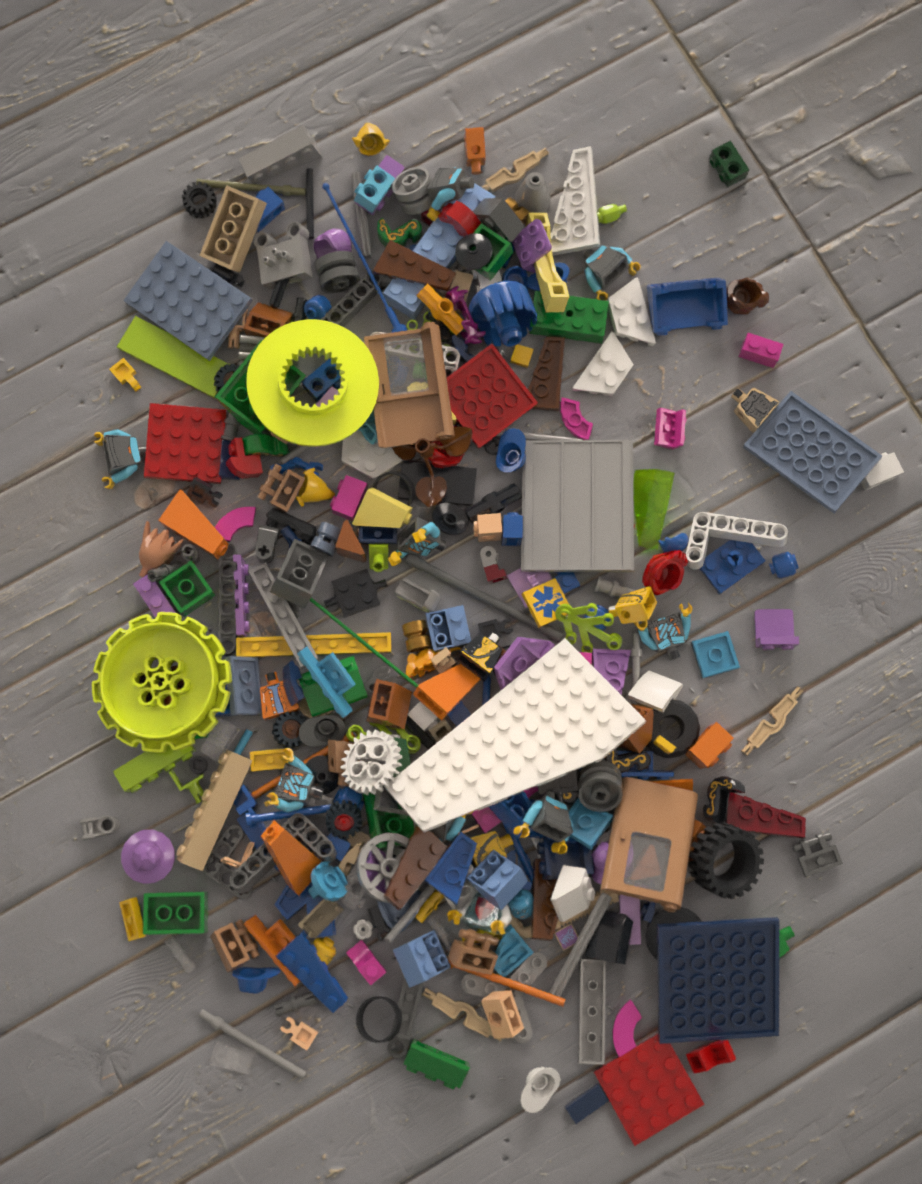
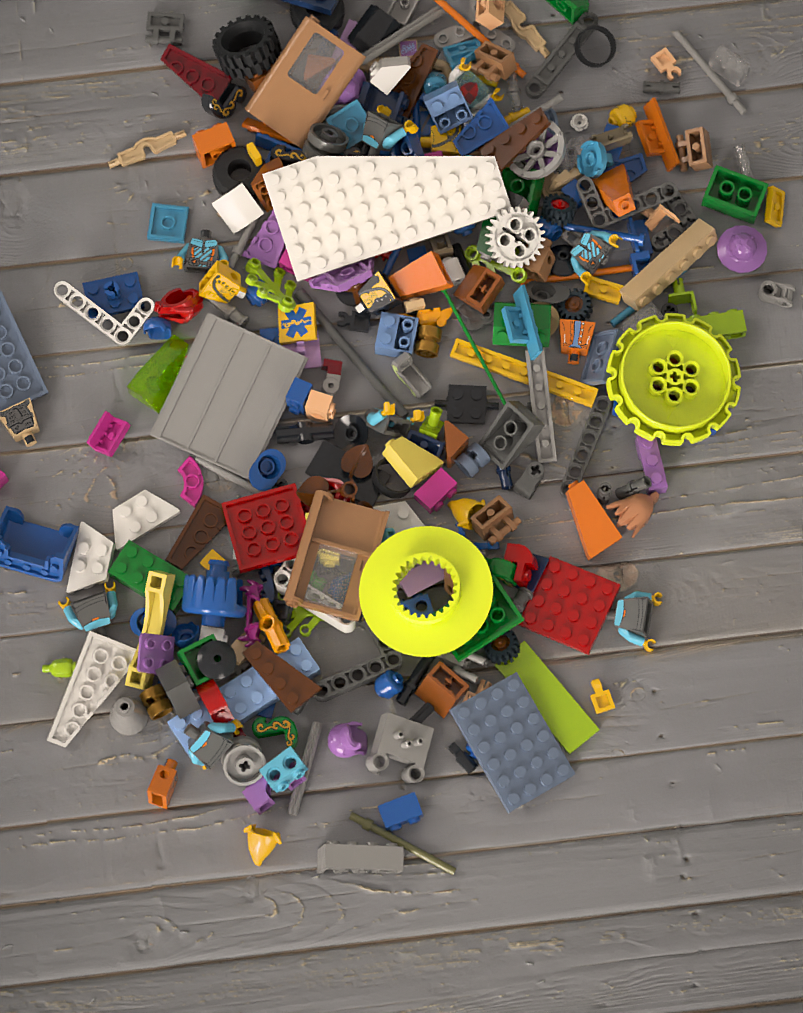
camera: 150 degrees left, 5 degrees down
green brick [159,560,216,617] -> none
black tyre [182,181,217,218] -> none
black plate [186,477,223,507] -> none
tan brick [199,185,267,273] -> none
dark pink tile [215,507,256,542] -> none
blue piece [232,967,280,994] -> none
medium lavender wing [233,555,250,638] -> none
black piece [265,508,316,544] -> none
blue wing [276,930,348,1013] -> none
dark blue slope [282,660,305,706] -> none
black bar [306,168,314,239] -> none
dark grey wheel [314,251,360,293] -> none
blue piece [322,183,408,333] -> none
dark pink arch [346,940,387,986] -> none
black bar [367,905,391,941] -> none
medium blue slope [393,930,451,988] -> none
tan piece [482,148,549,193] -> none
medium lavender bracket [754,609,799,650] -> none
blue head [769,551,799,579] -> none

